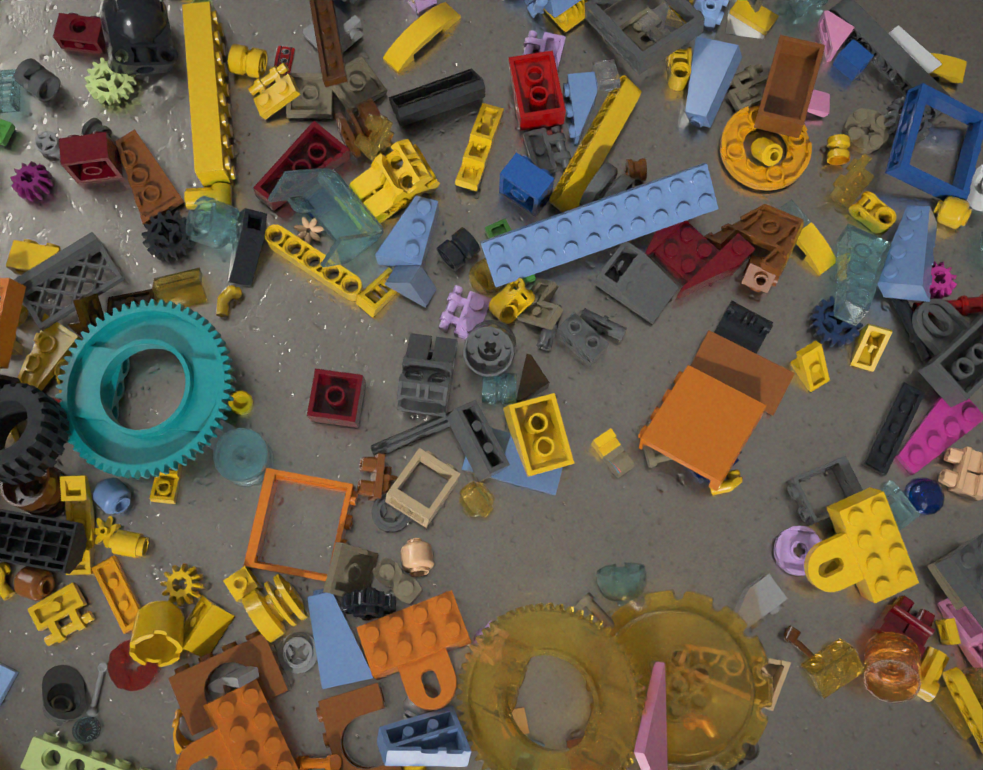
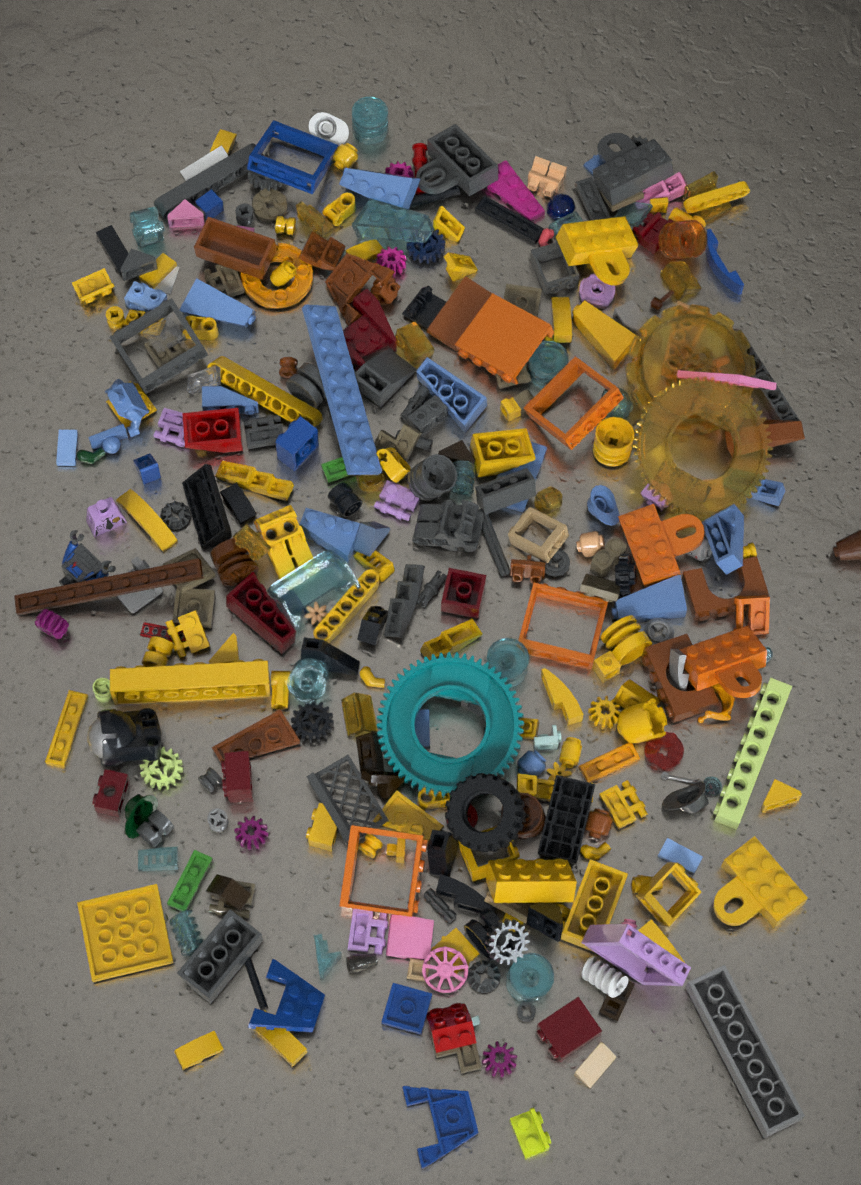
camera: 85 degrees left, 10 degrees down
none -> dark green piece [125,794,158,839]
none -> blue slope [133,453,161,485]
none -> dark grey gear [160,500,191,530]
none -> yellow slope [208,633,239,664]
none -> black slope [220,483,257,524]
none -> dark grey wheel [235,203,254,226]
none -> dark orange slope [298,231,346,271]
none -> black slope [357,606,388,645]
none -> dark pink gear [376,246,407,277]
none -> dark grey slope [384,564,425,638]
none -> clear yellow brick [395,321,434,367]
none -> medium blue tile [415,709,430,749]
none -> medium blue wedge [416,357,487,433]
none -> dark grey pin [417,570,447,607]
none -> yellow slope [420,619,483,661]
none -> dark tan plate [504,284,542,317]
none -> orange window [524,356,624,450]
none -> clear light blue wheel [527,341,569,388]
none -> light aqua bracket [533,725,561,751]
none -> coral arm [538,228,555,247]
none -> yellow slope [541,668,584,726]
none -> yellow slope [551,297,572,343]
none -> yellow slope [572,300,637,370]
none -> dark grey plate [575,177,611,220]
none -> medium blue piece [587,485,620,526]
none -> yellow wheel [593,417,635,467]
none -> clear light blue piece [615,202,653,227]
none -> blue slope [705,228,744,295]

